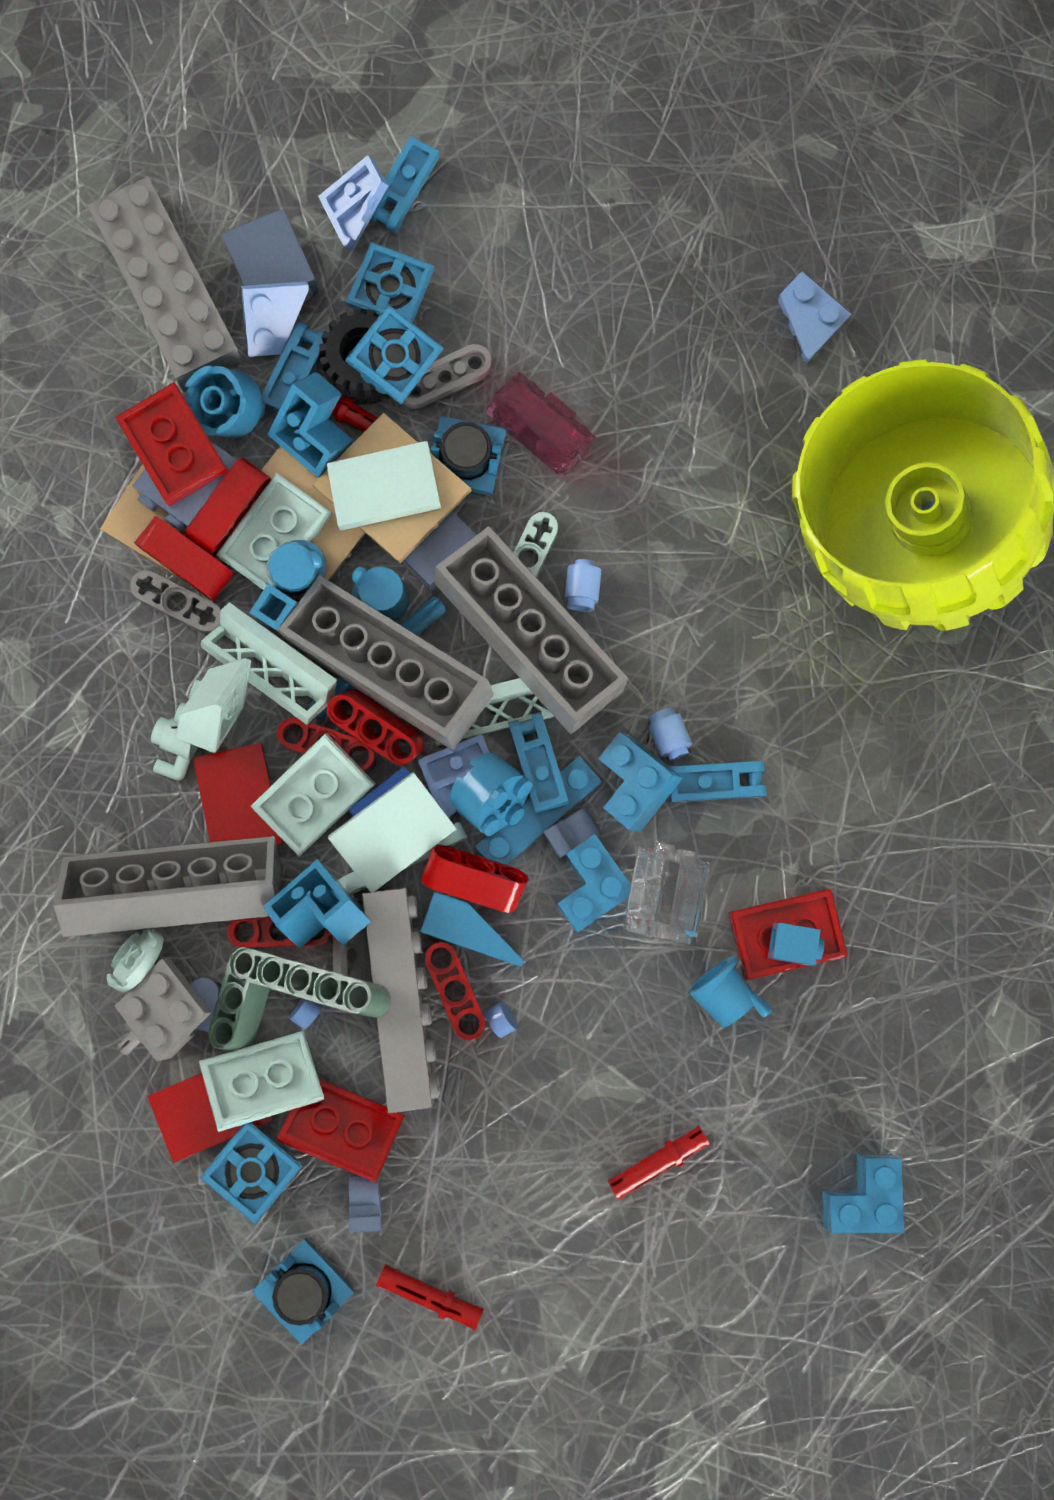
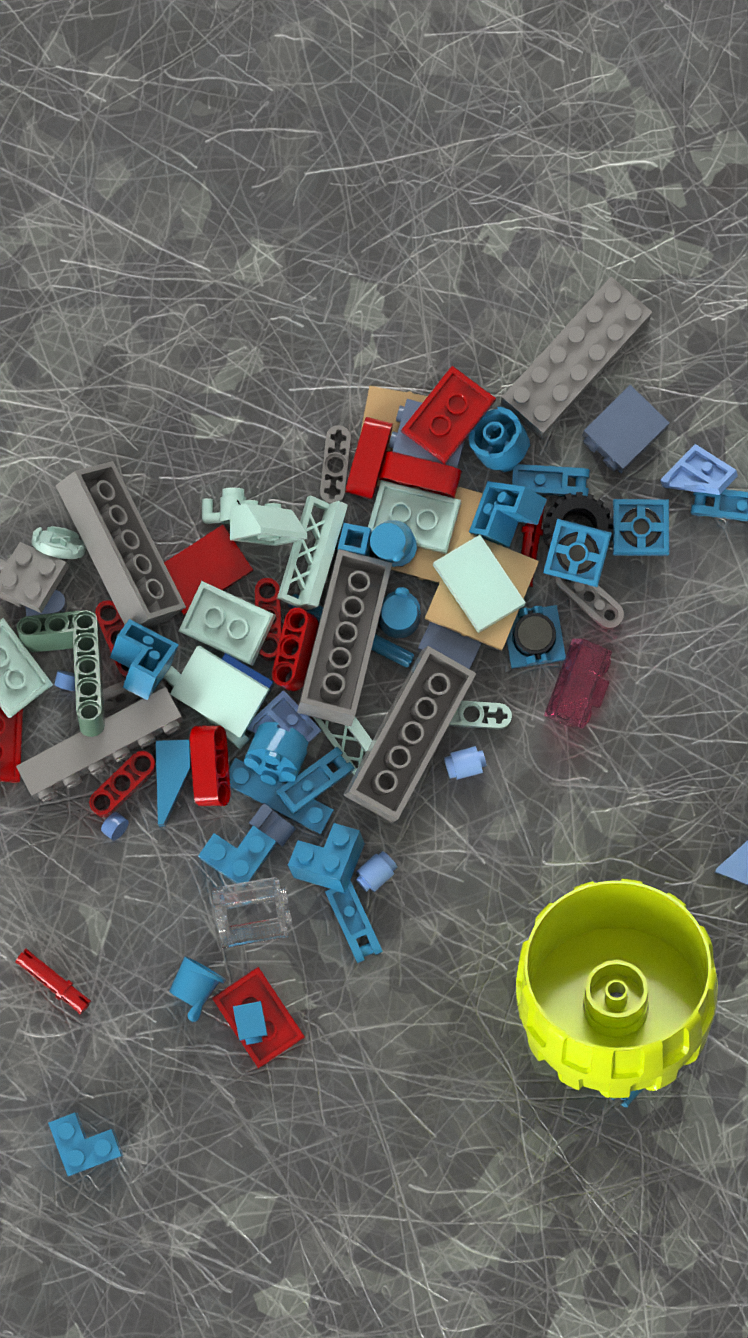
camera: 75 degrees right, 0 degrees up
light blue wing [241,281,309,357] -> none

